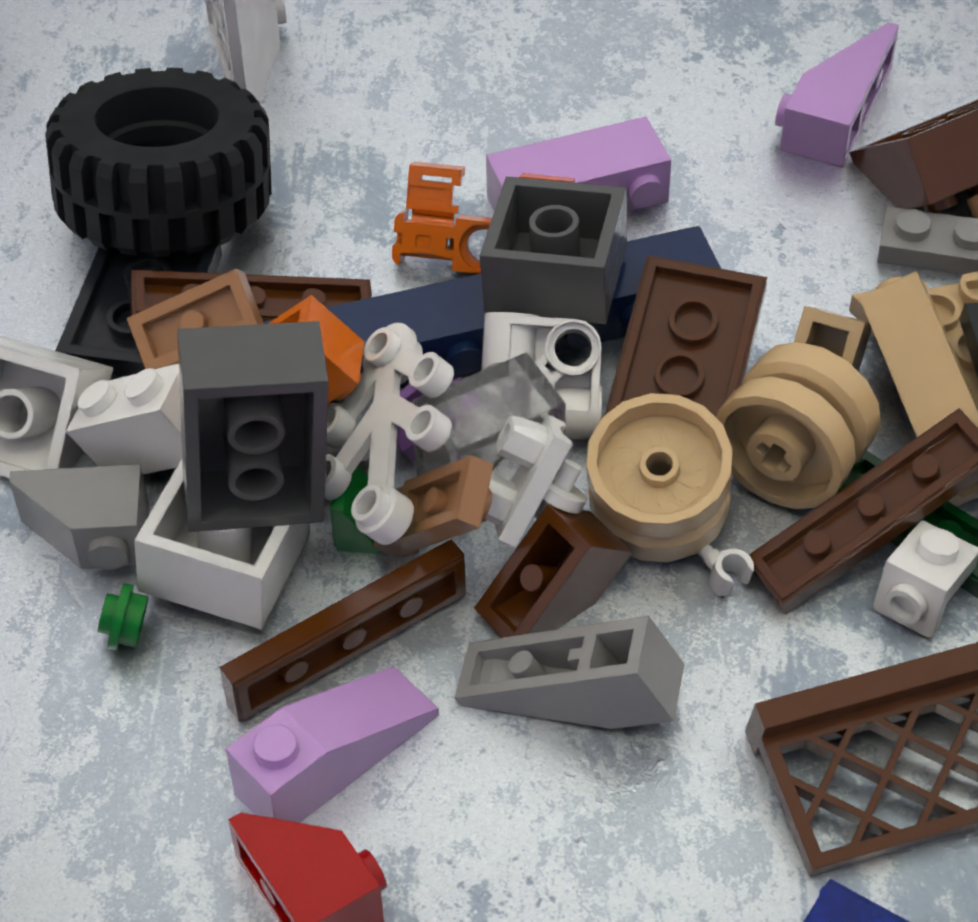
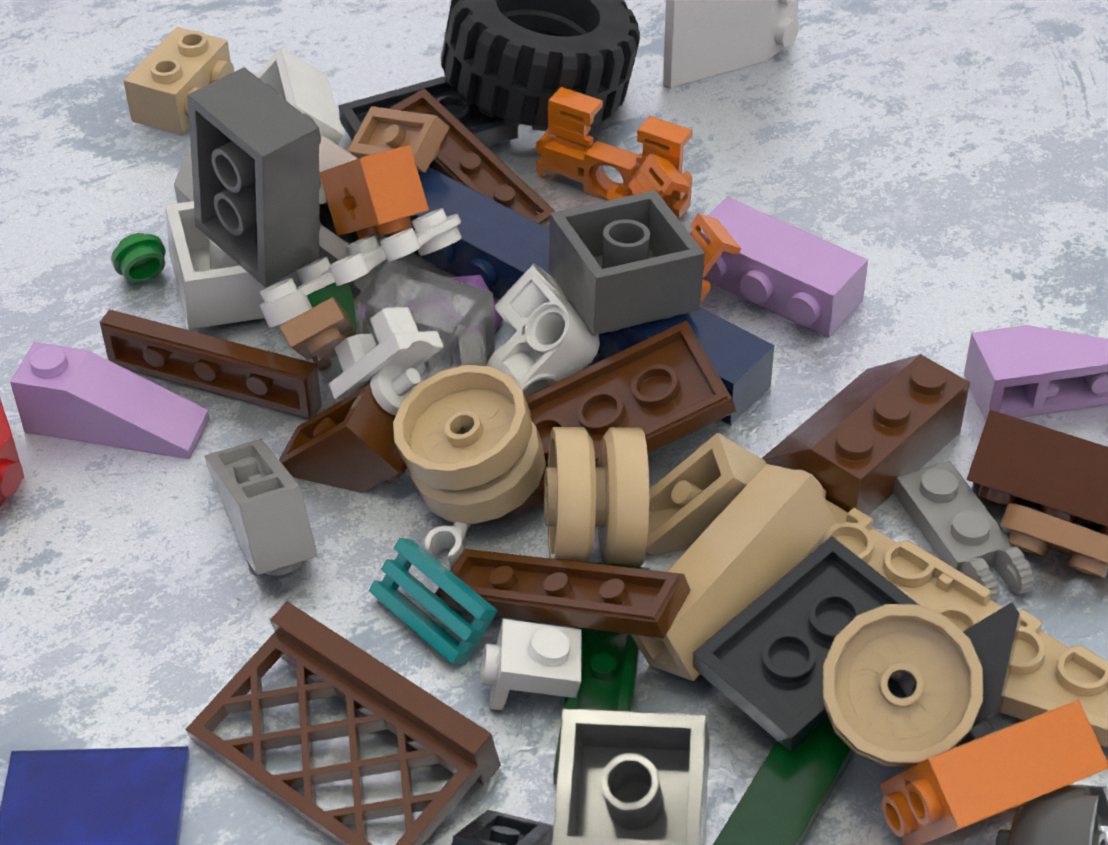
camera: 55 degrees right, 5 degrees down
none -> teal tile [368,538,498,665]
none -> orange piece [536,87,693,219]
none -> reddish brown slope [761,354,970,516]

